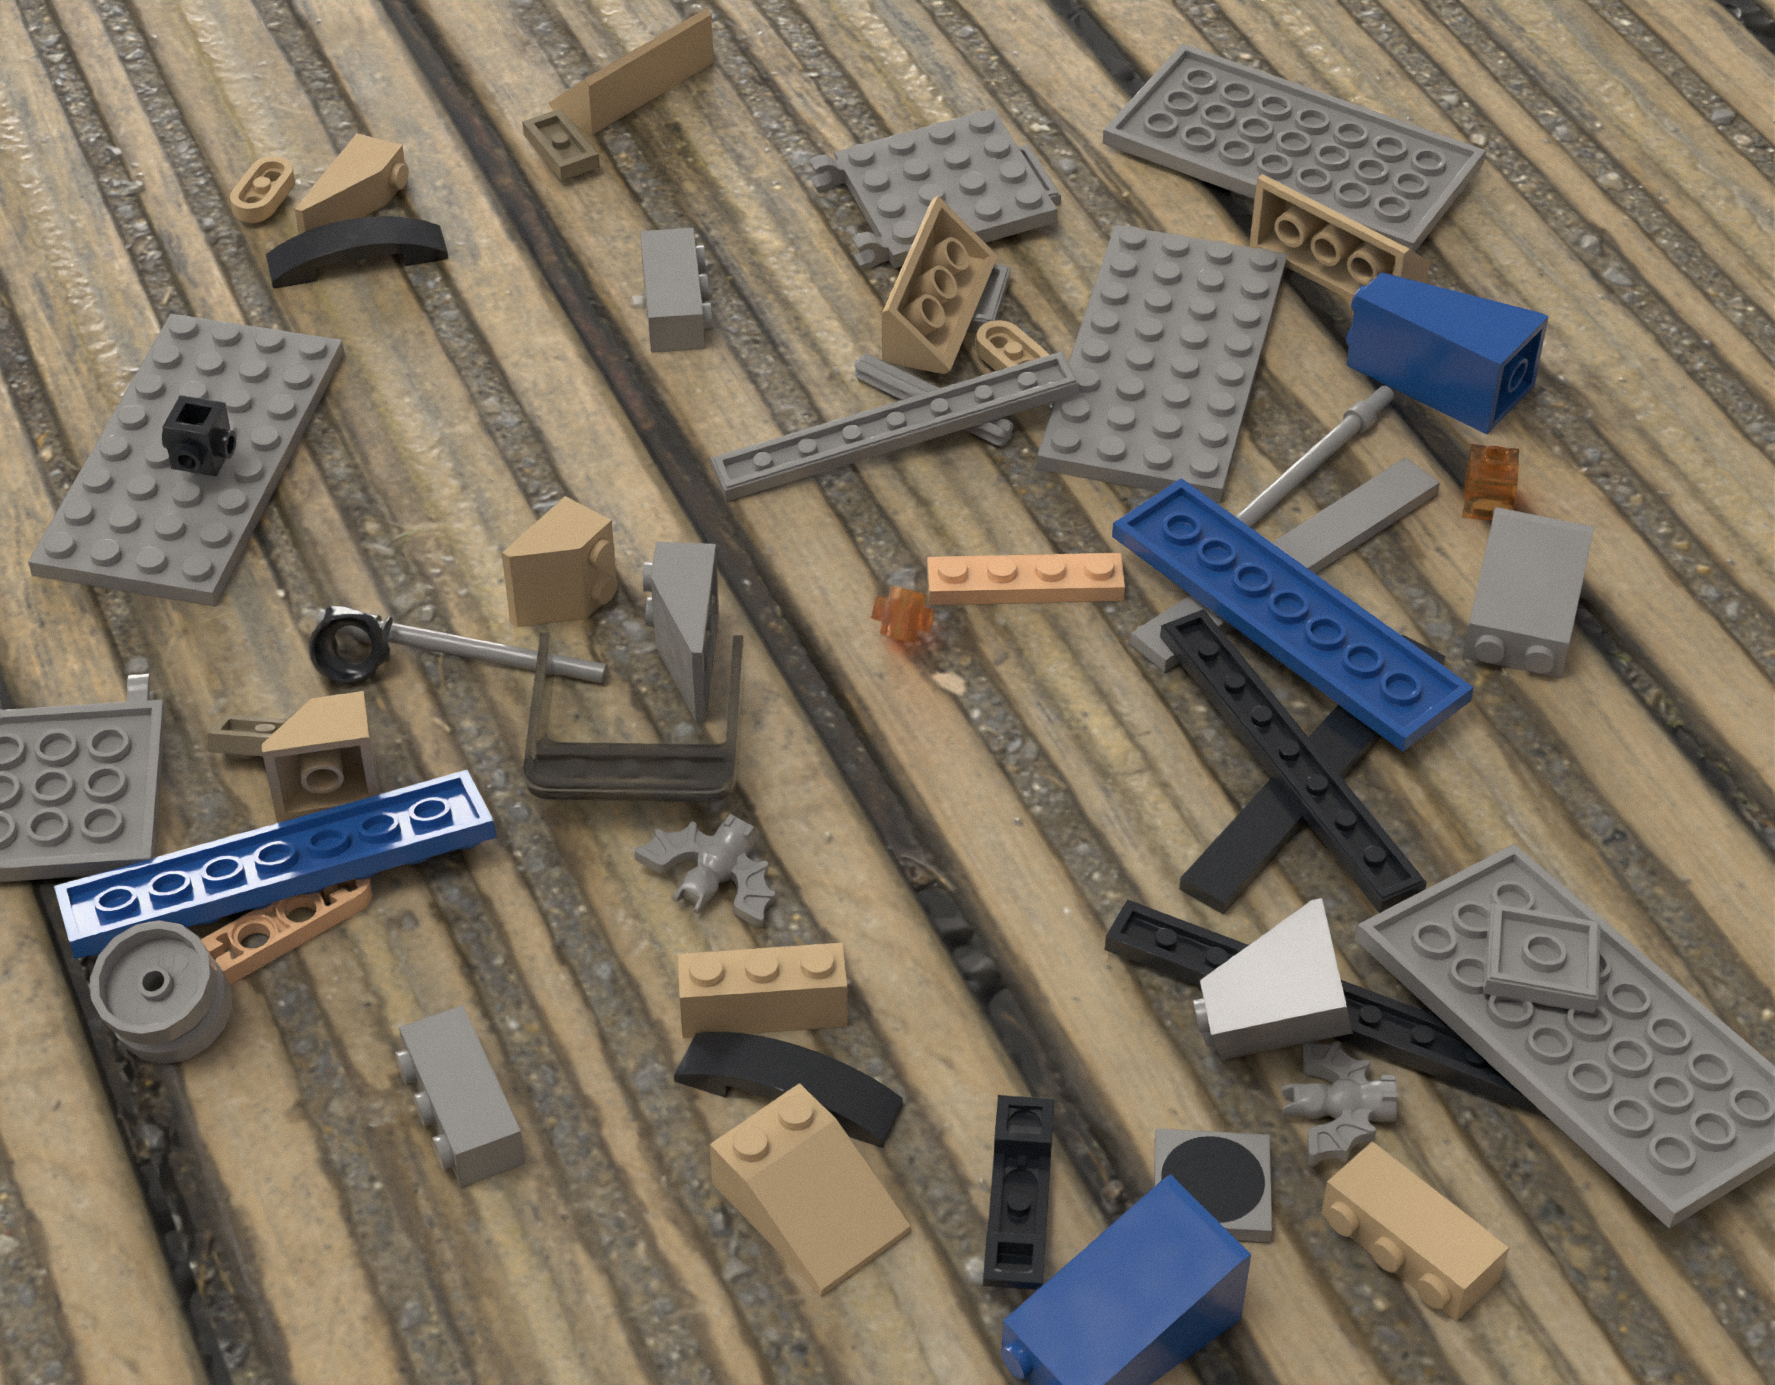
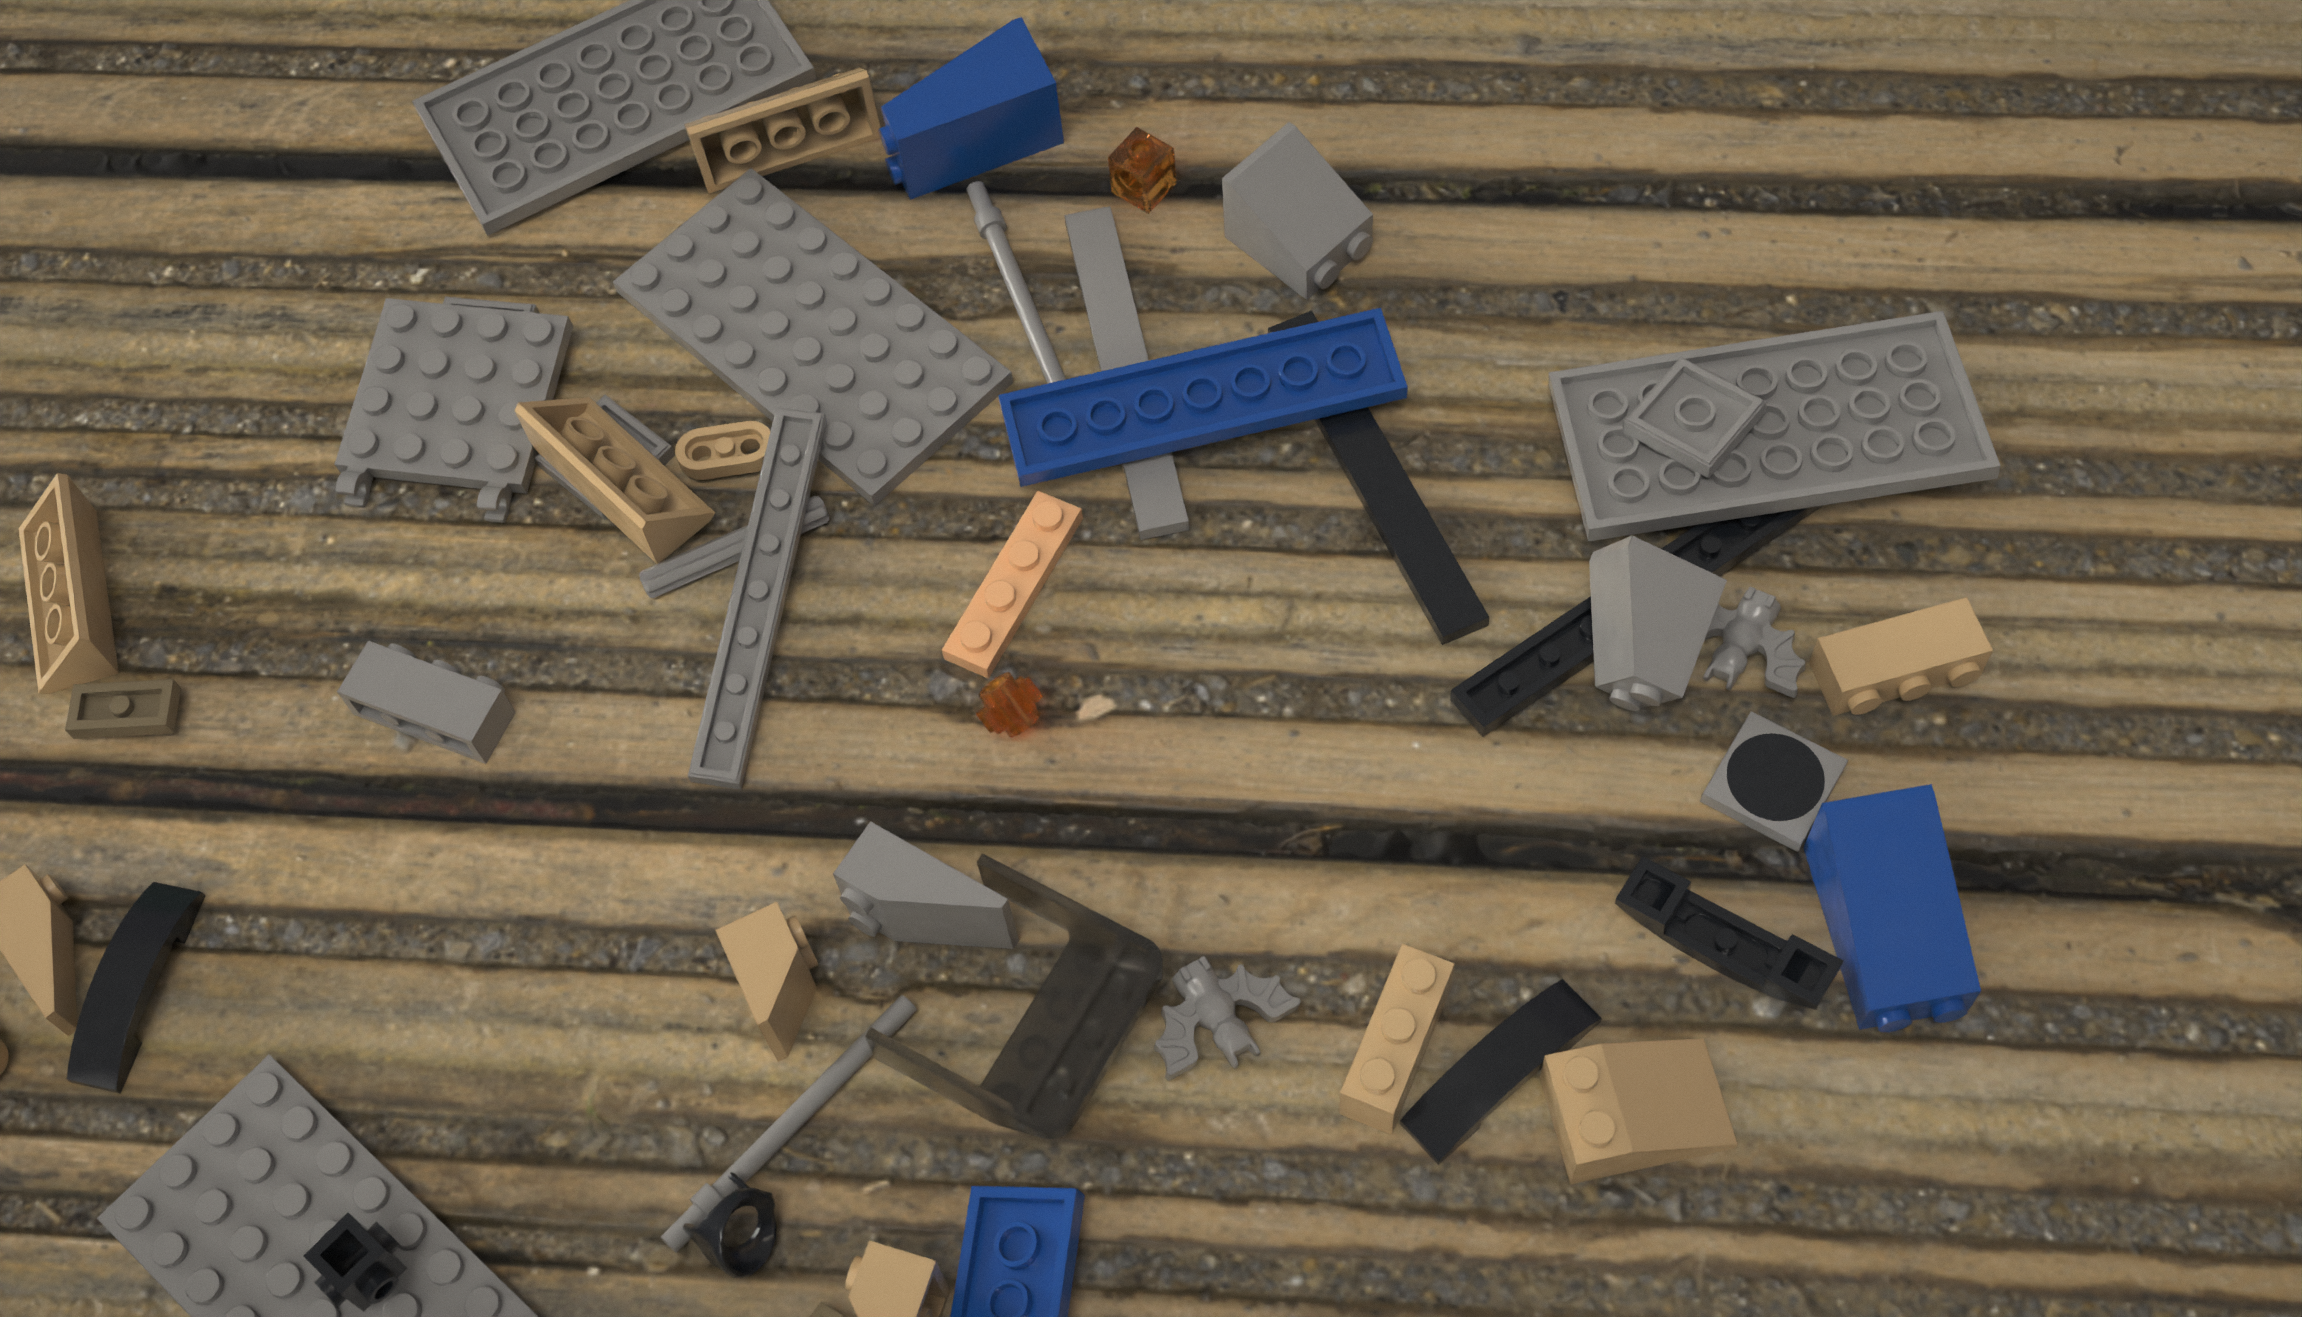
camera: 55 degrees left, 15 degrees up
black tile [1160,609,1427,913] -> none

